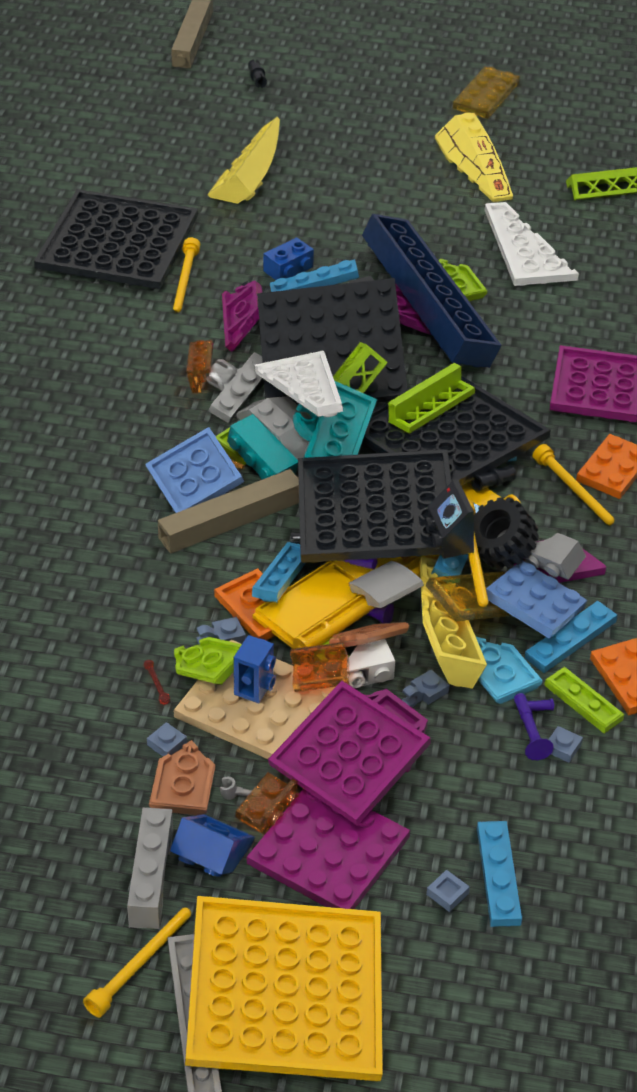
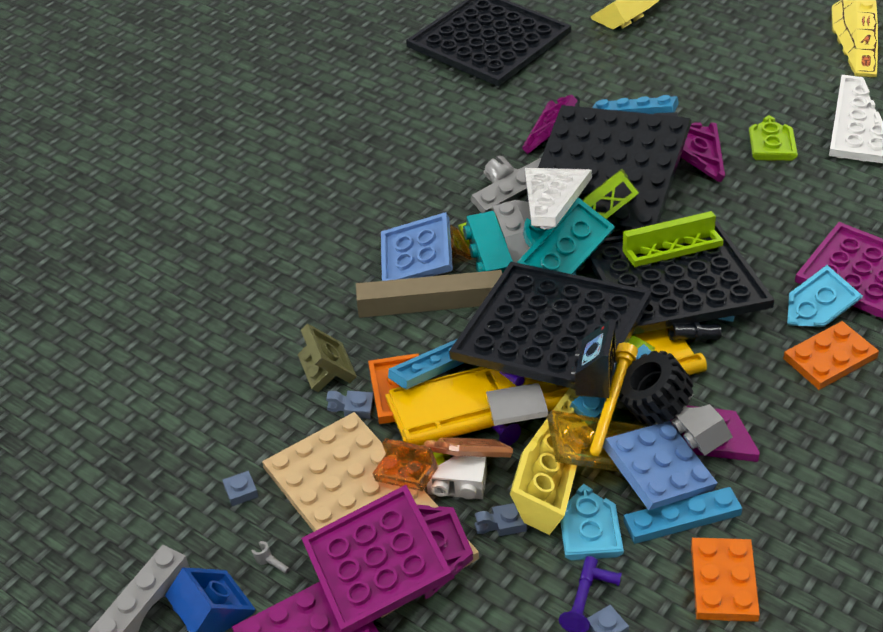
camera: 30 degrees right, 0 degrees up
clear red hinge [143,659,170,705] -> none
nougat tile [149,740,215,815] -> none
yellow piece [173,237,201,312] -> none
lime tile [174,637,242,685] -> none
clear orange bracket [186,340,213,393] -> none
blue brick [234,635,276,703] -> none
clear orange bracket [235,772,299,835] -> none
blue brick [263,237,314,280] -> none
dark blue brick [362,214,502,368] -> none
yellow piece [532,444,615,525] -> none
lime tile [545,667,624,734] -> none
none -> olive bracket [298,323,357,392]
none -> medium azure tile [787,265,863,327]

